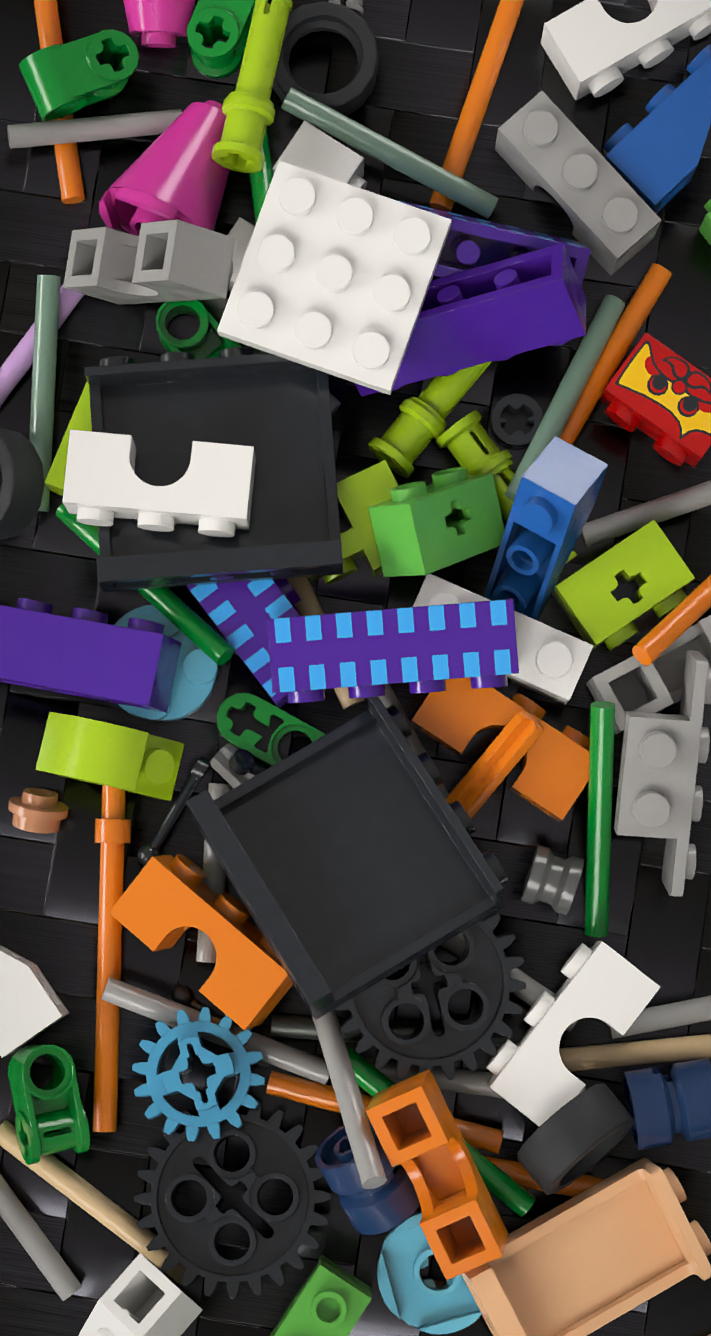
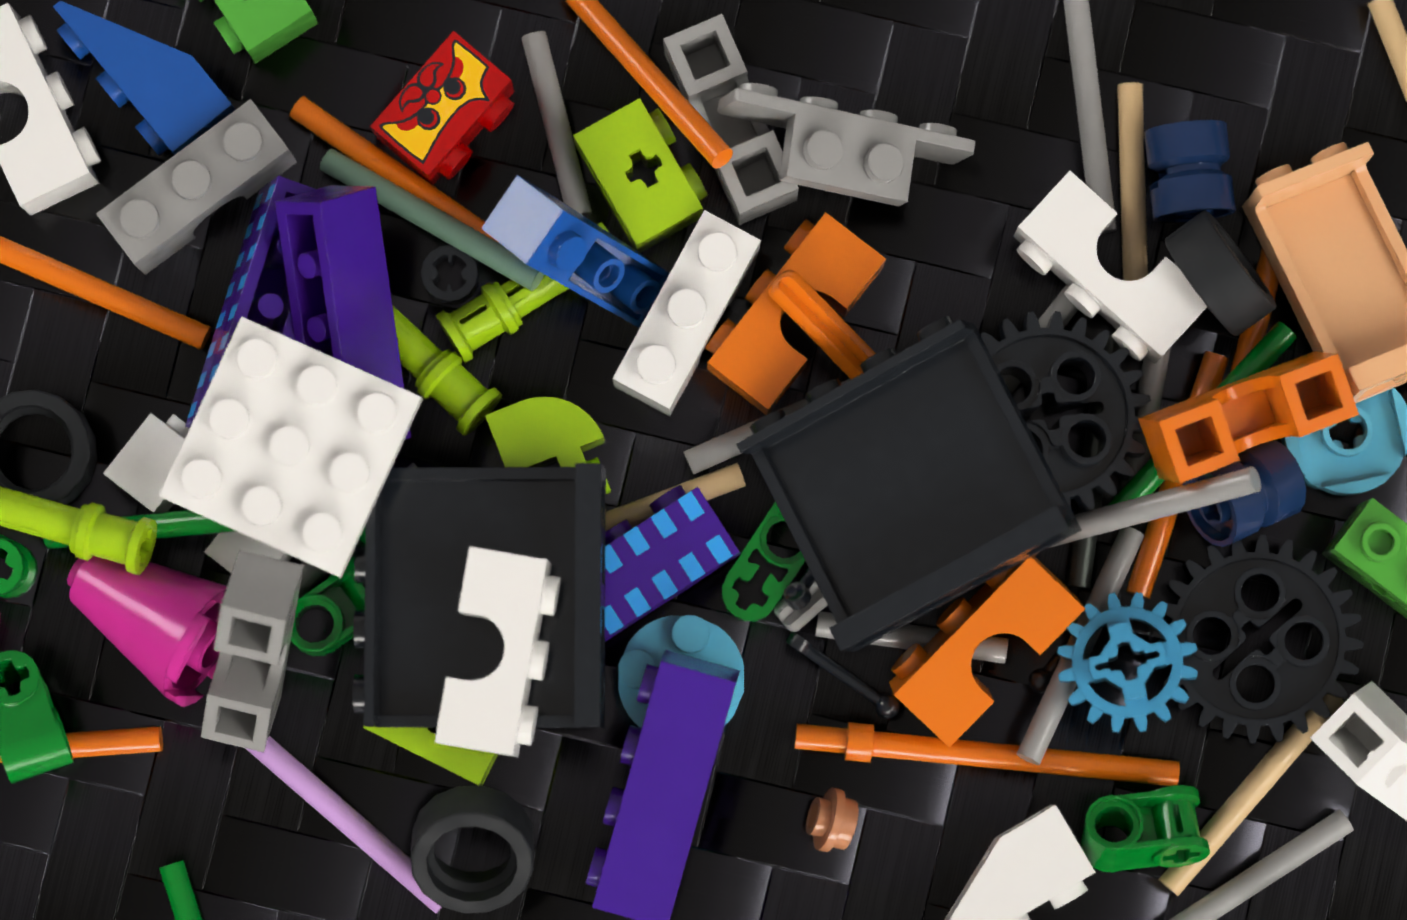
camera: 90 degrees left, 0 degrees up
light grey bar [7,109,182,149] -> none
sand green bar [29,275,61,512] -> none
lime brick [35,712,184,801] -> none
green bar [56,503,235,666] -> none
dark purple brick [266,599,519,703] -> none
sand green bar [281,87,499,219] -> none
bright green brick [368,466,505,577] -> none
dark grey wheel [520,844,584,915] -> none
green bar [584,701,615,938] -> none

